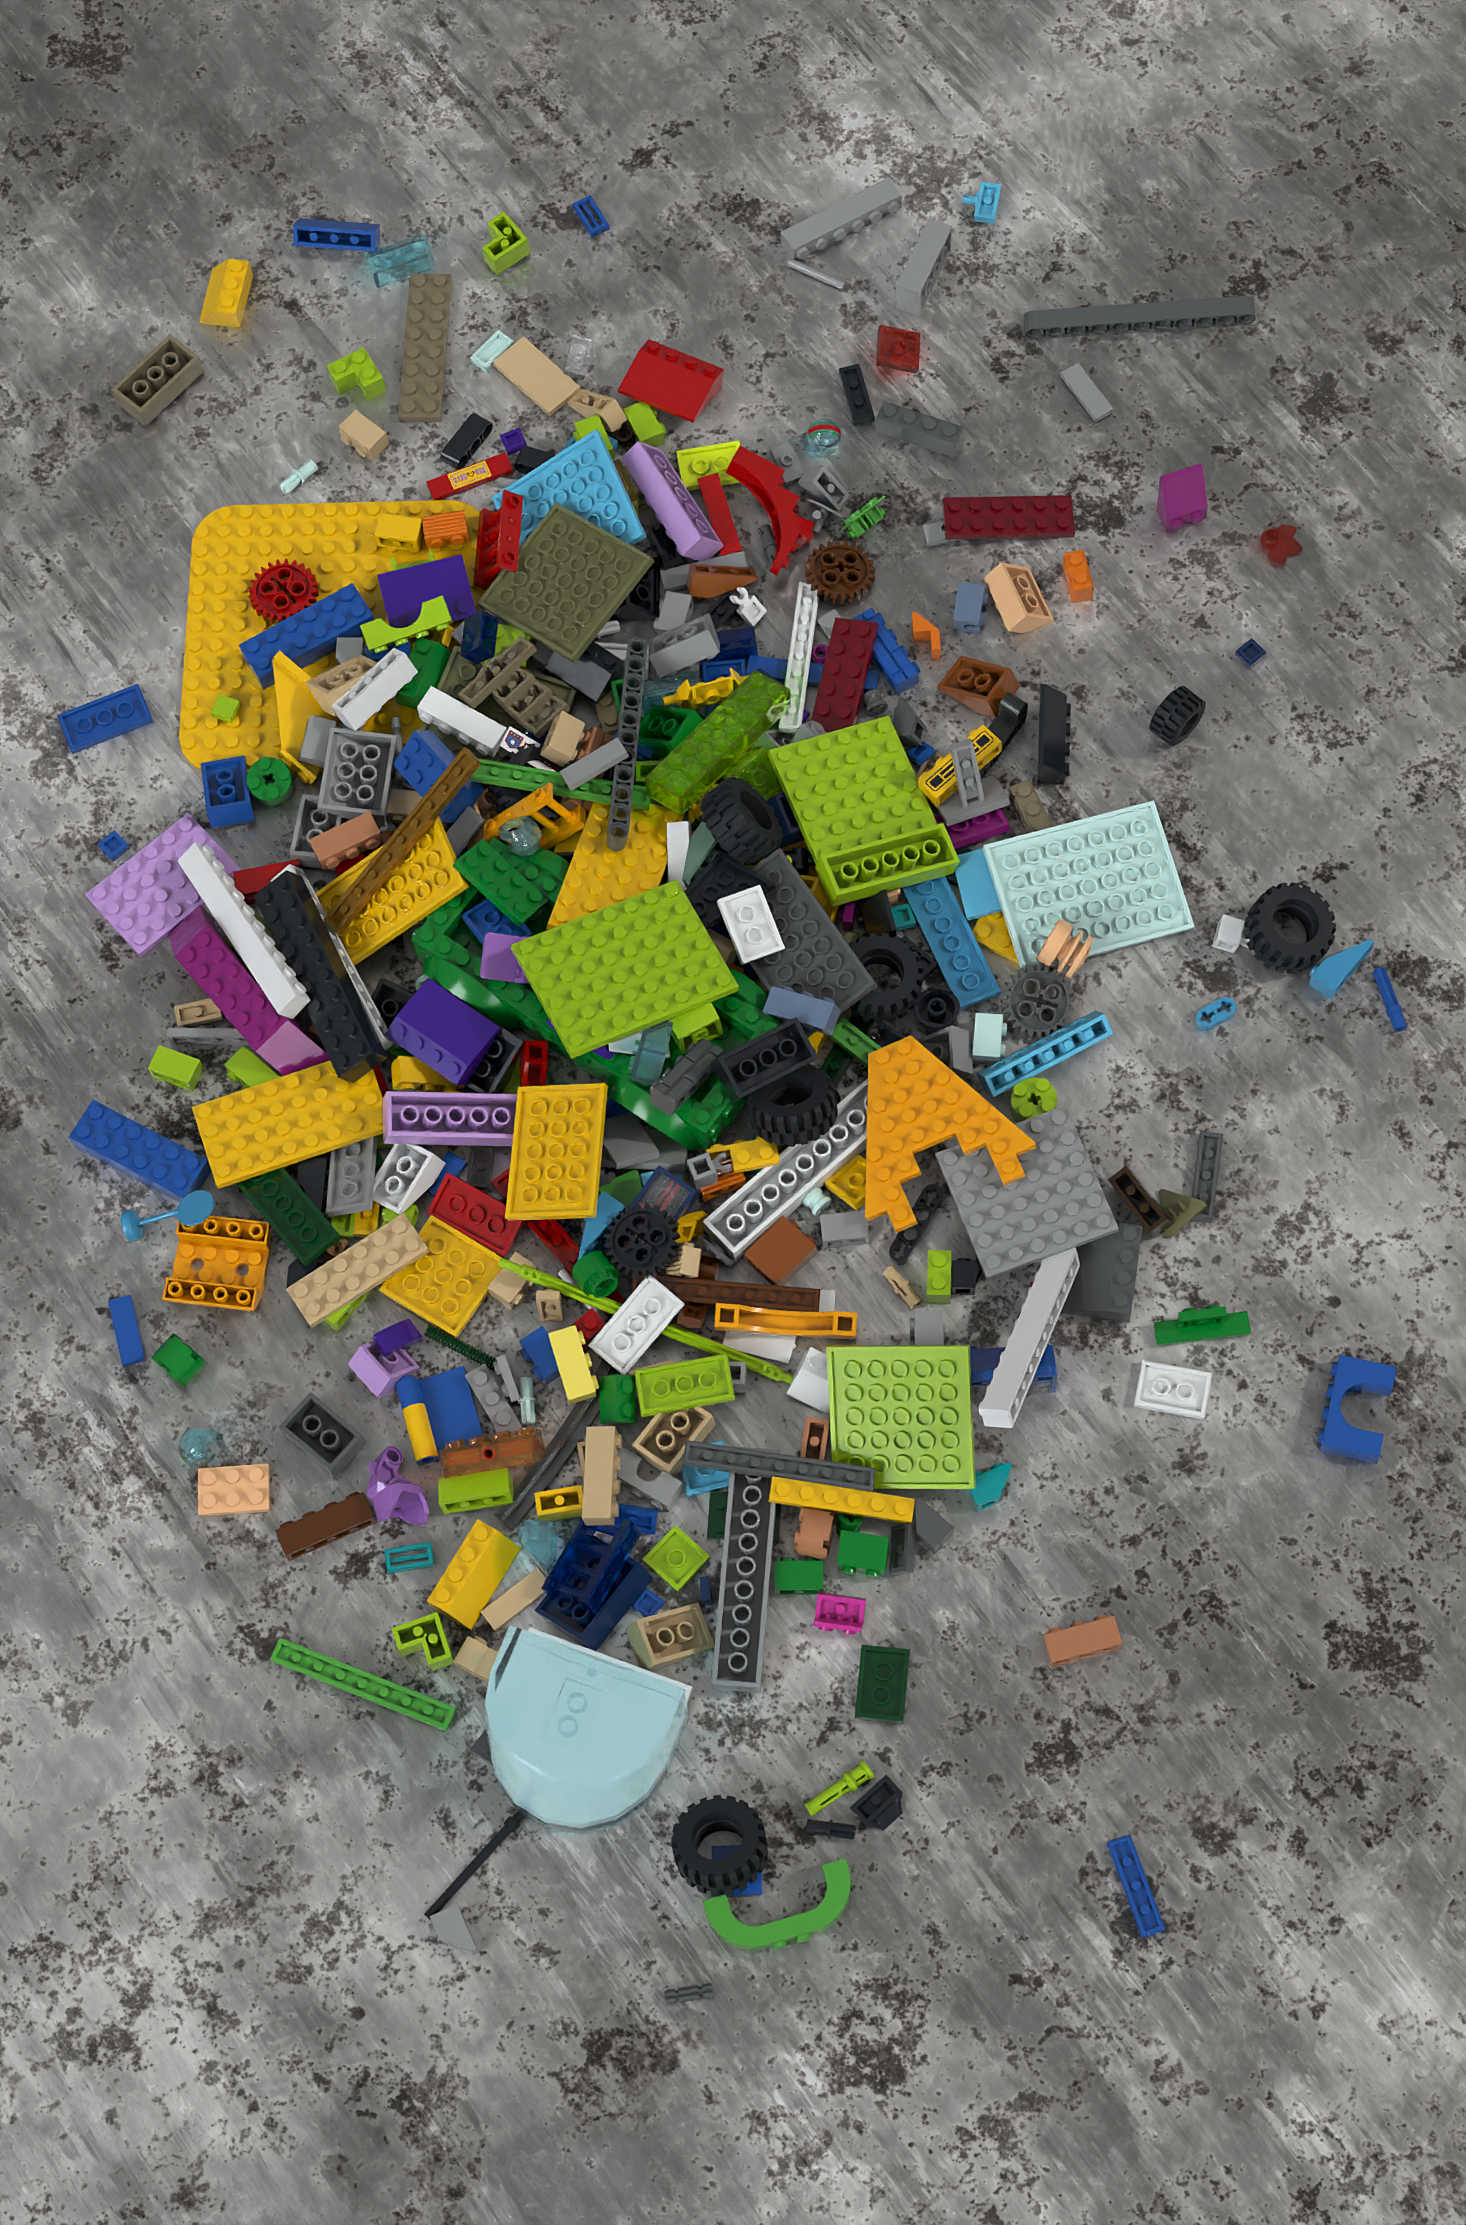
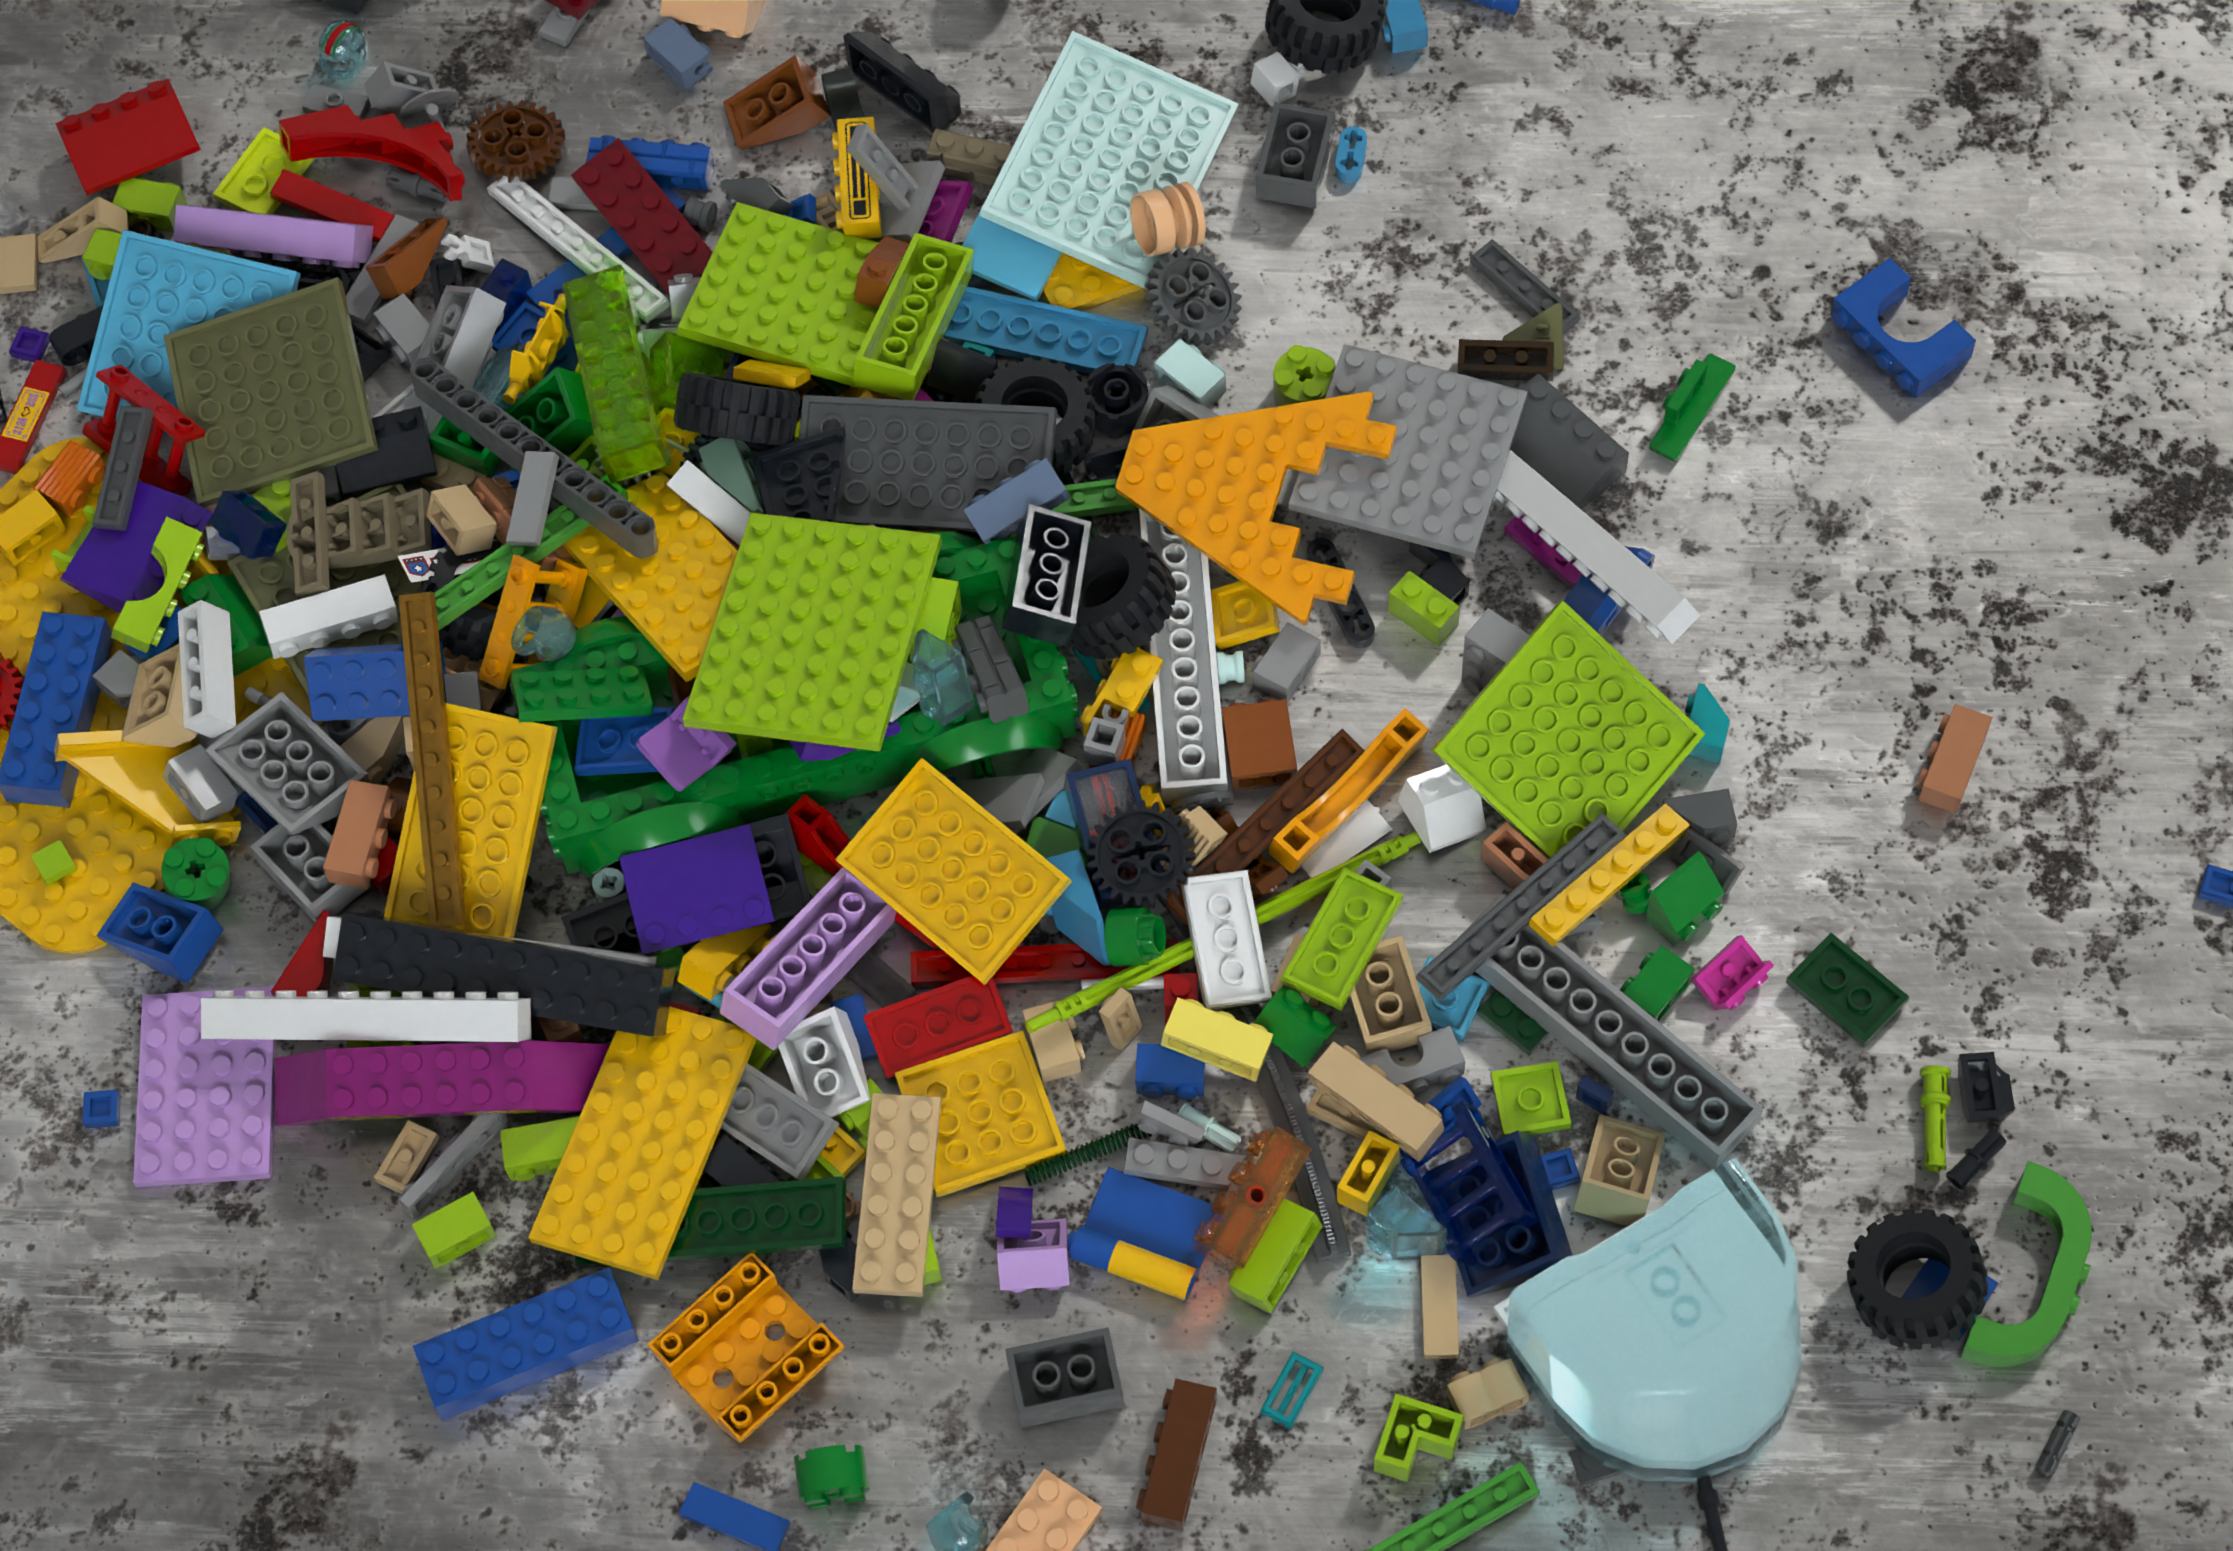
camera: 55 degrees left, 5 degrees down
dark azure piece [121,1190,215,1242] -> none
medium lavender piece [366,1446,429,1525] -> none
yellow slope [427,1519,521,1630] -> none
white plate [716,885,785,965] -> none
nougat brick [794,1507,836,1560] -> none
magenta plate [811,644,828,664] -> none
bright green hinge [841,496,886,539] -> none
tan pin [882,1265,923,1310] -> none
orange slope [912,612,941,660] -> none
medium azure brick [977,1010,1113,1097] -> none
white tile [1134,1360,1212,1420] -> none
none -> dark grey tile [92,406,154,531]
none -> yellow tile [733,359,811,389]
none -> dark orange slope [854,236,910,309]
none -> dark grey brick [1256,102,1335,208]

